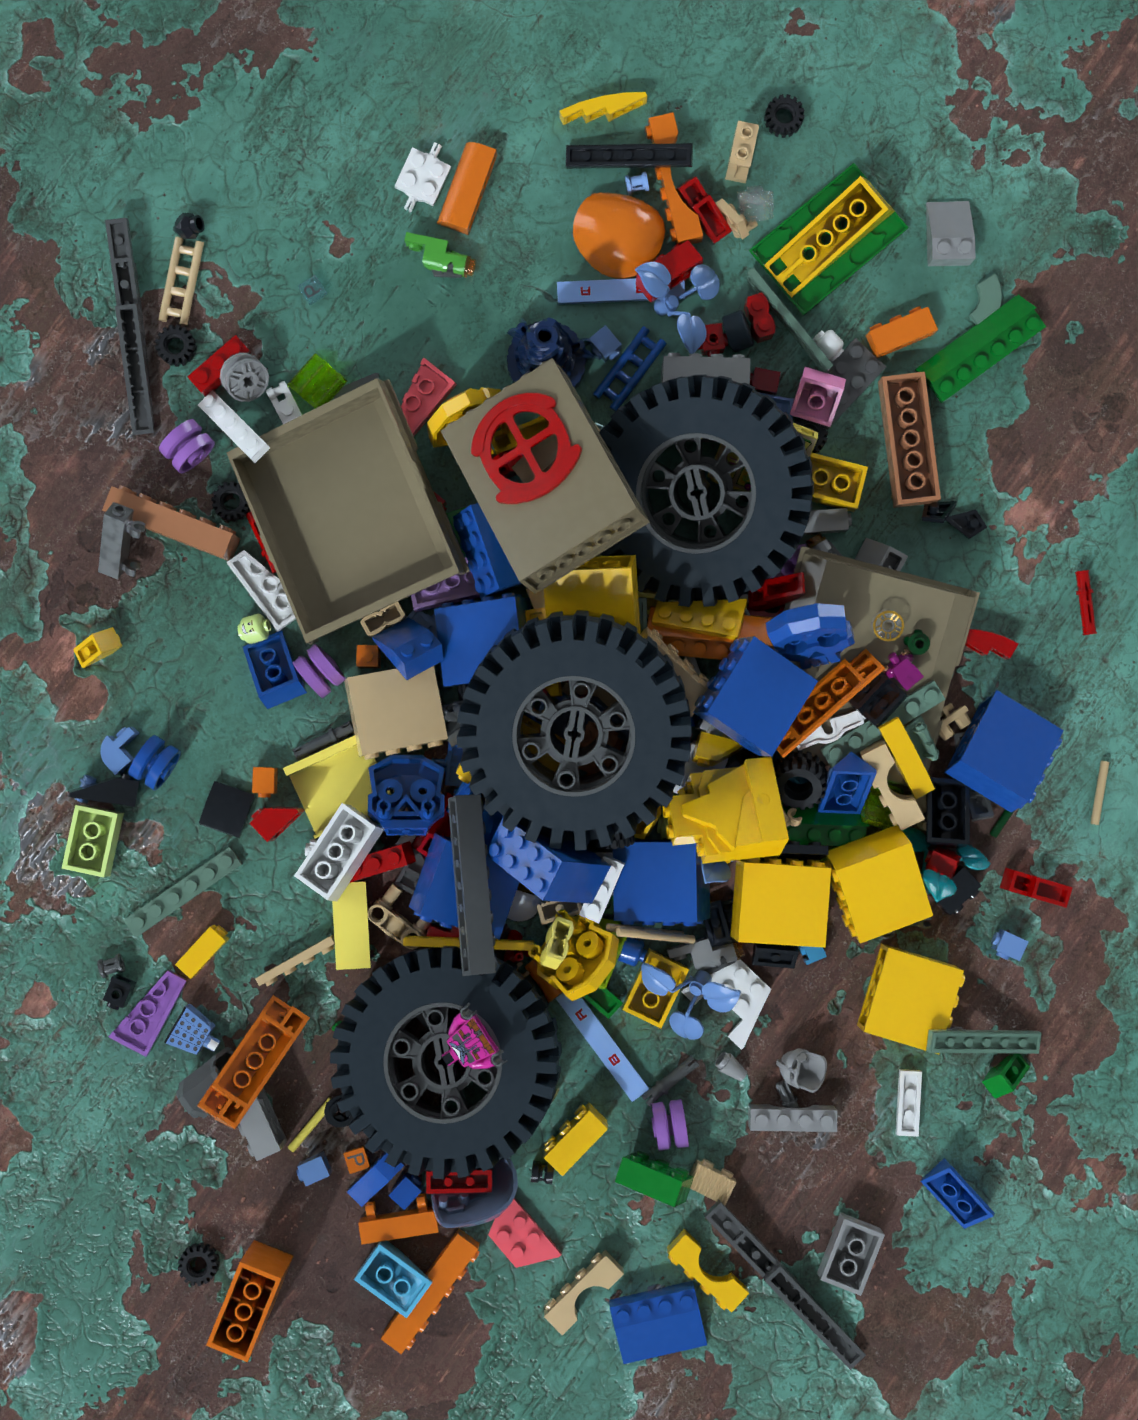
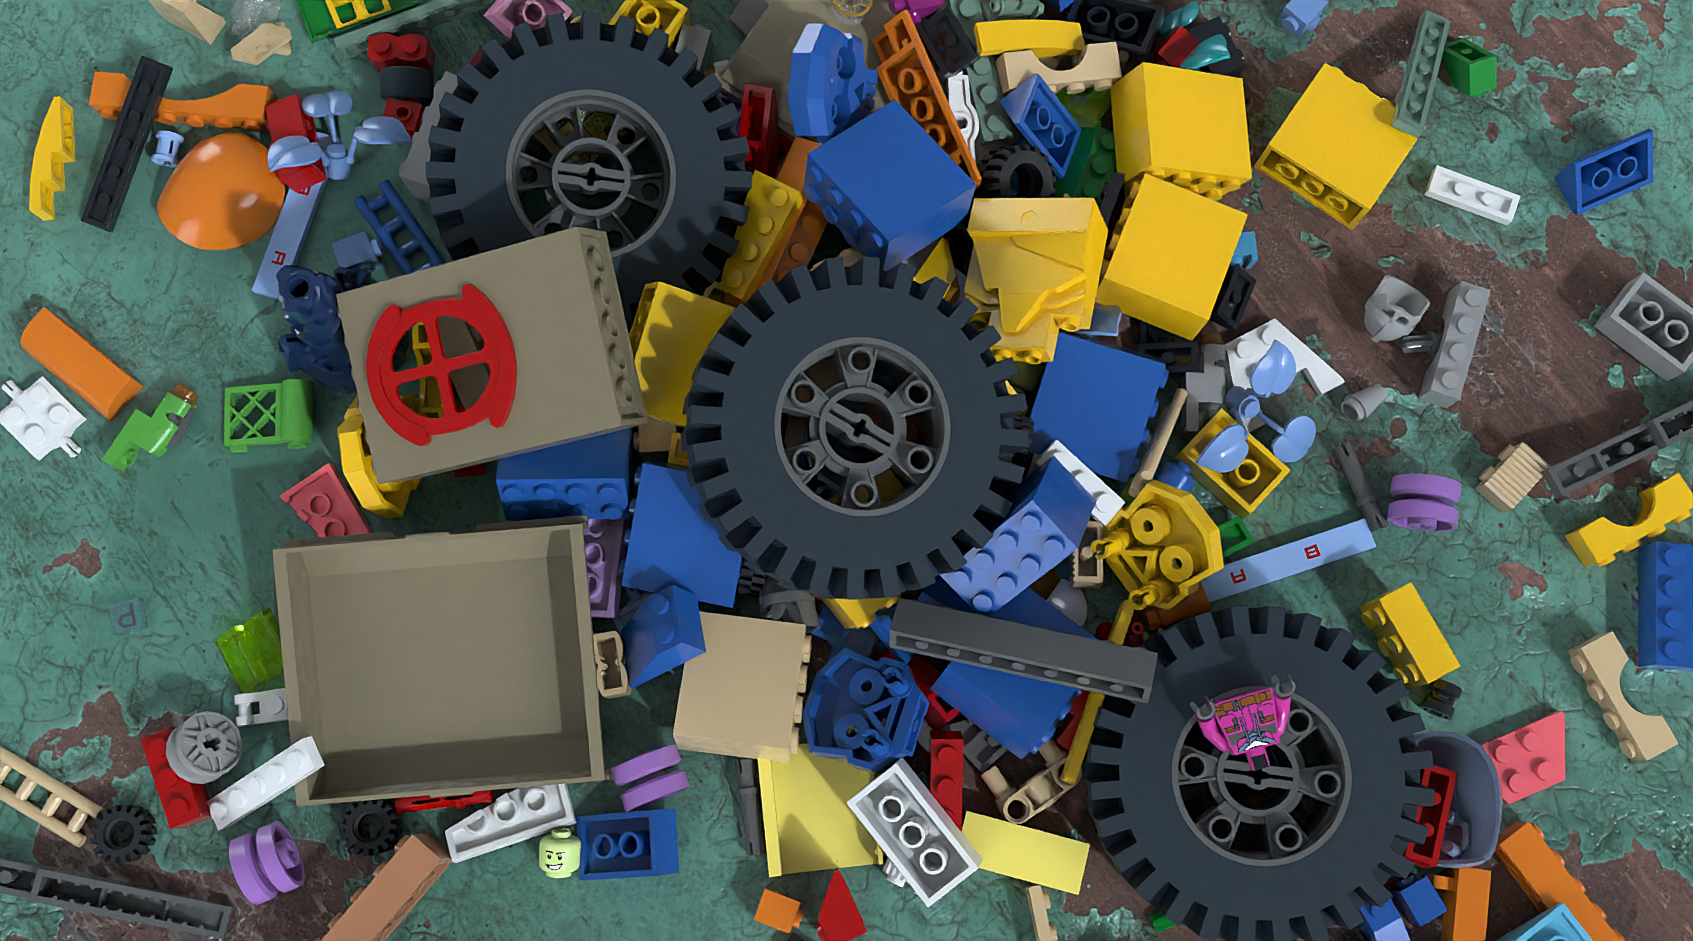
camera: 75 degrees left, 10 degrees down
orange brick [356,645,381,668] -> none
light yellow brick [540,917,574,970] -> none
green brick [615,1151,694,1207] -> none
red slope [676,176,732,243] -> none
none -> bright green piece [224,379,314,453]

